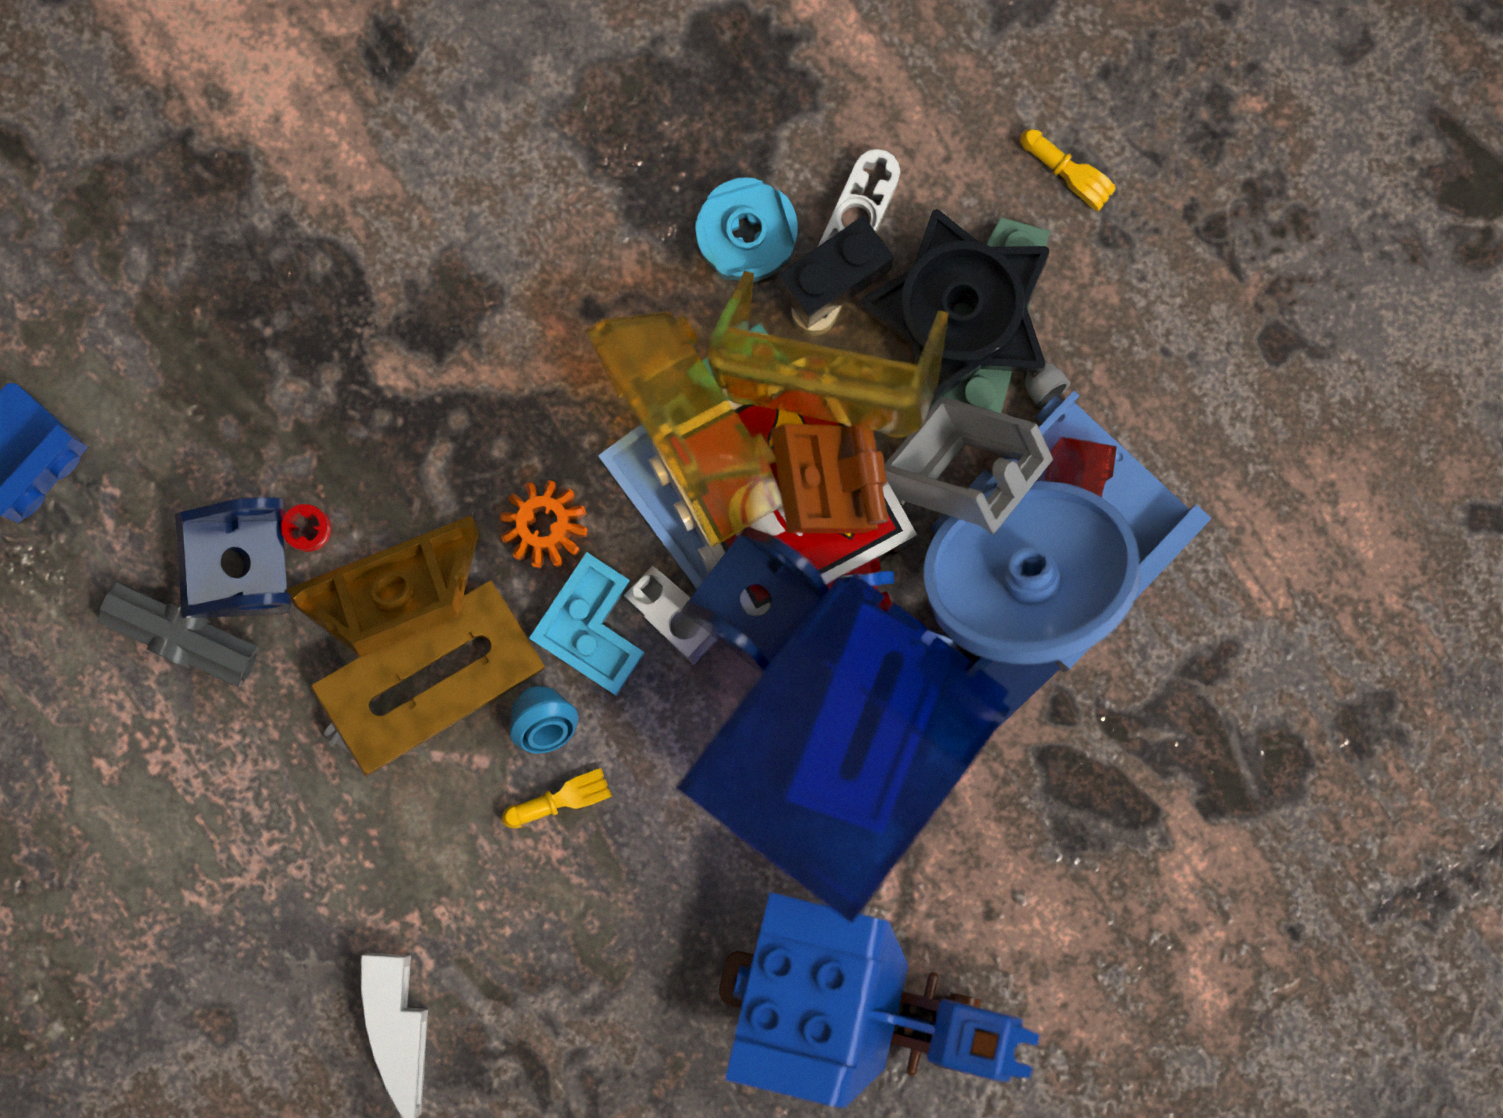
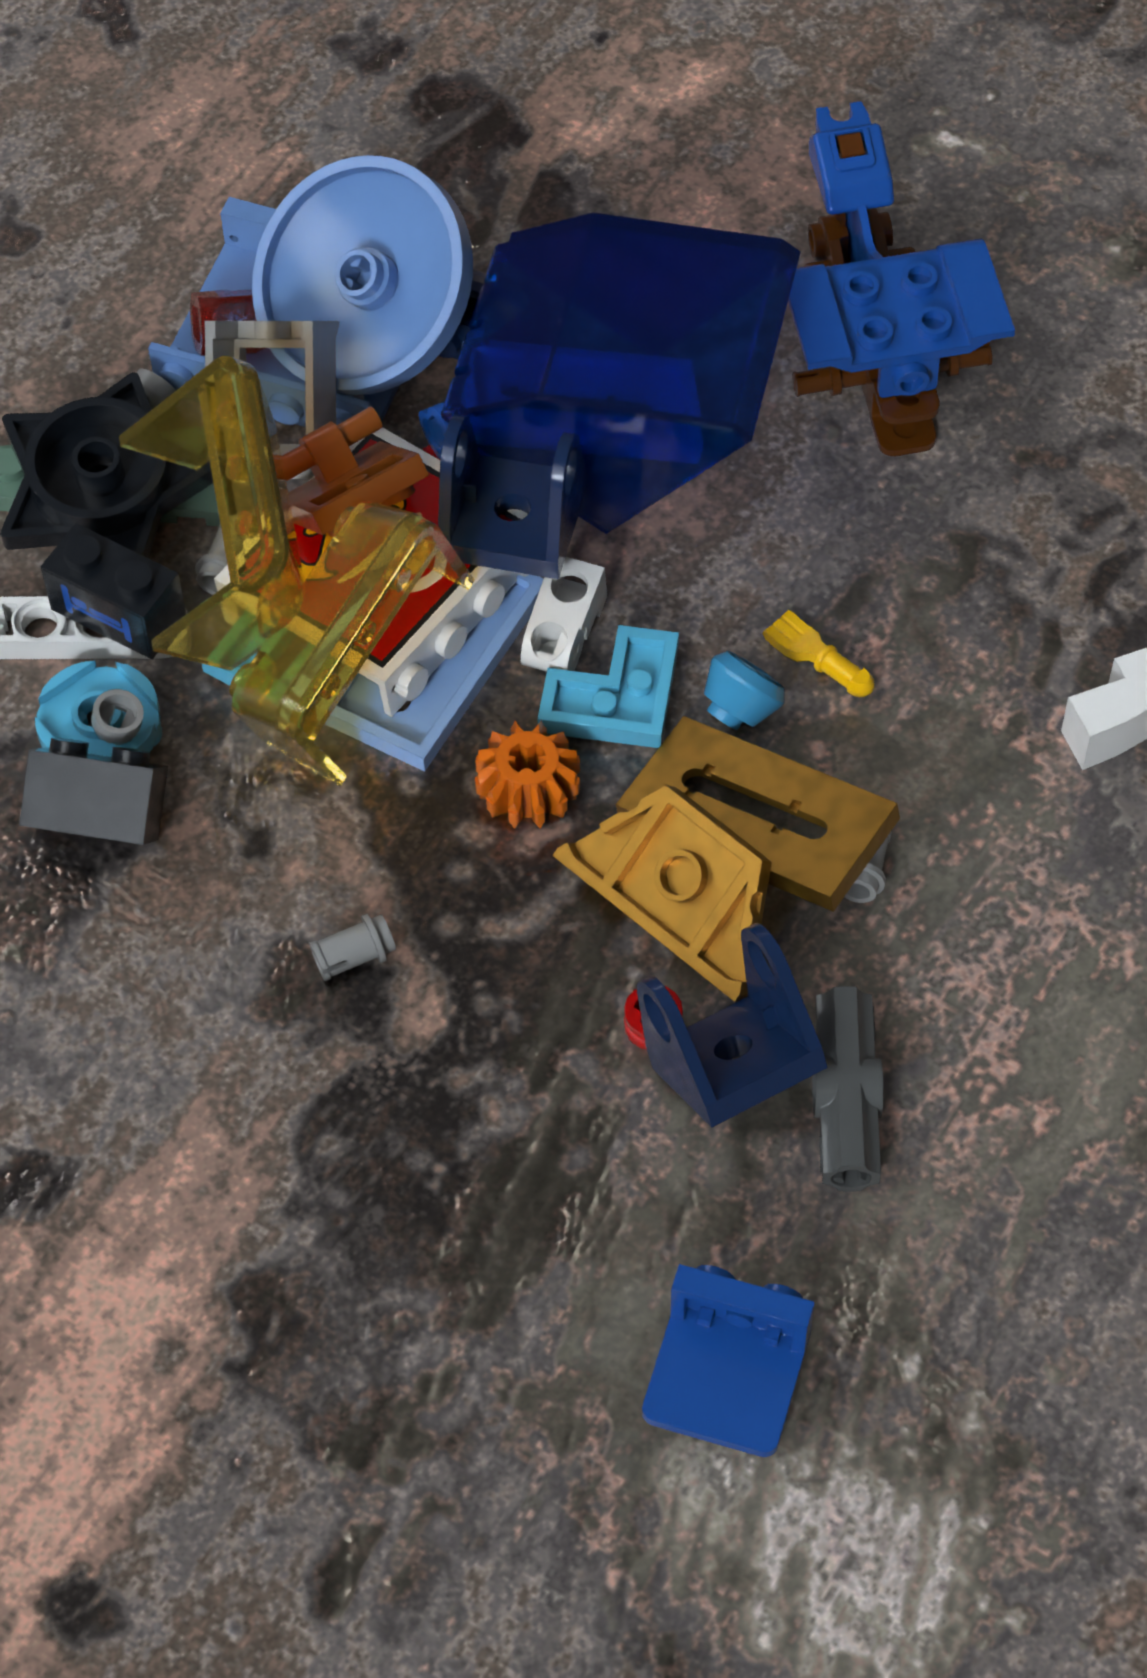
camera: 115 degrees left, 25 degrees down
none -> black brick [19,738,168,845]
none -> light grey hinge [91,689,144,745]
none -> light grey pin [309,913,396,981]

